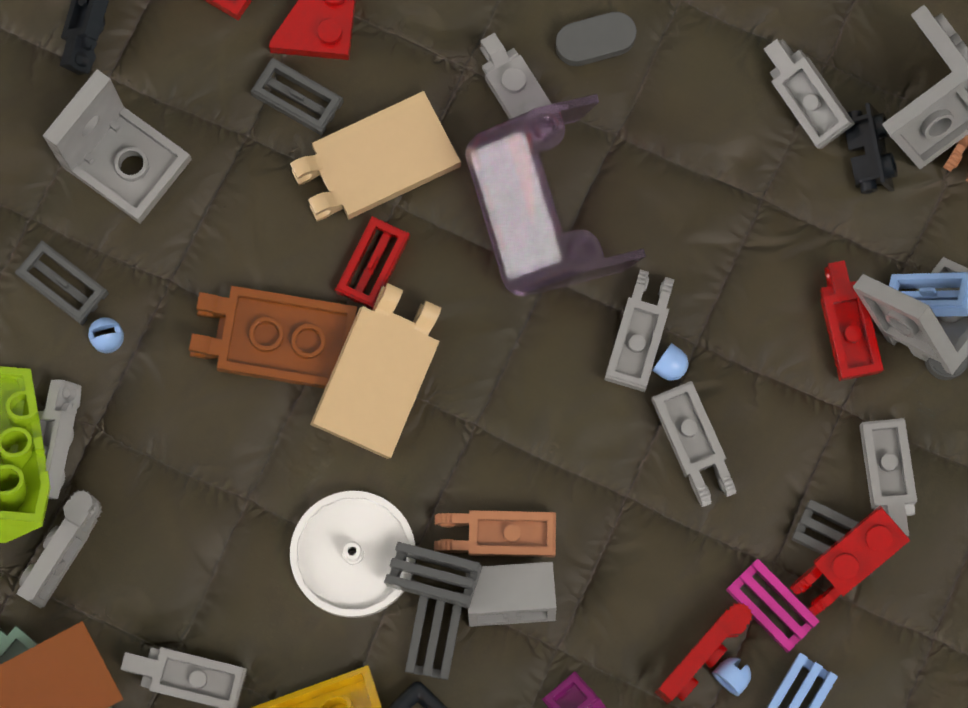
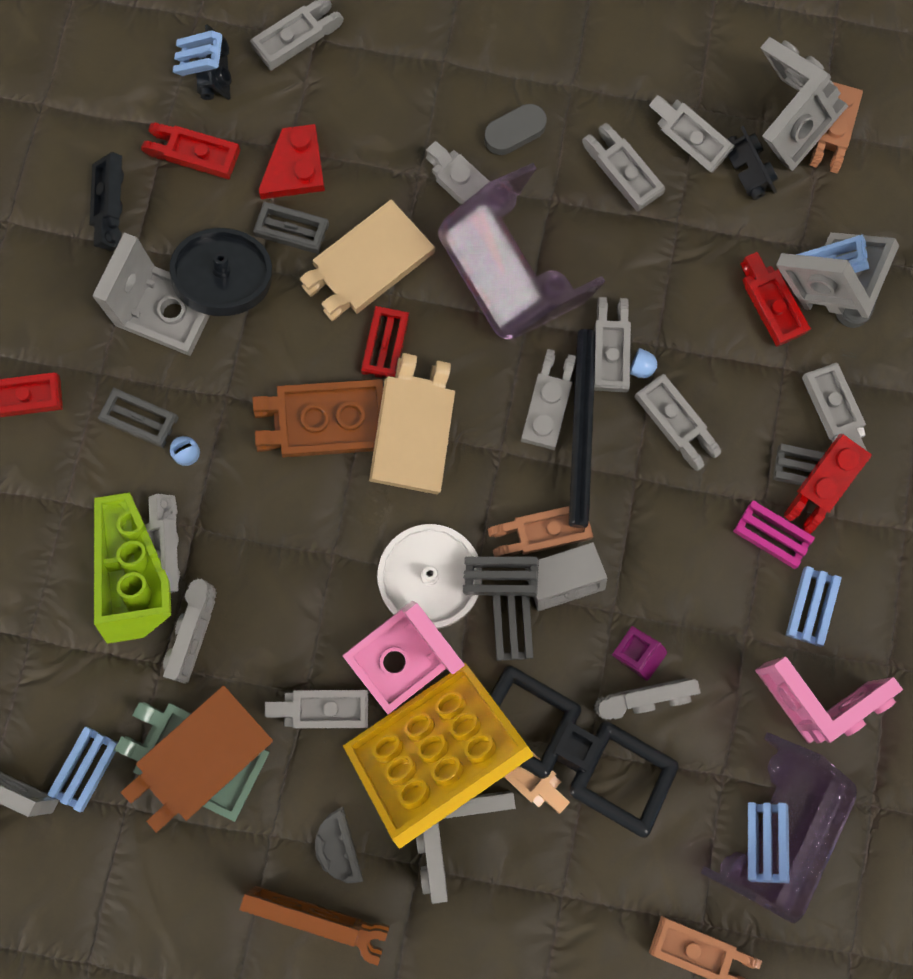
camera: 15 degrees left, 0 degrees up
red hinge [654,602,753,704] -> none
light blue hinge [712,657,751,696] -> none
none -> black piece [170,228,272,316]
none -> bright pink bracket [342,601,465,715]
none -> light grey hinge [521,349,576,450]
none -> black axle [569,329,595,528]
none -> light grey hinge [582,123,665,212]

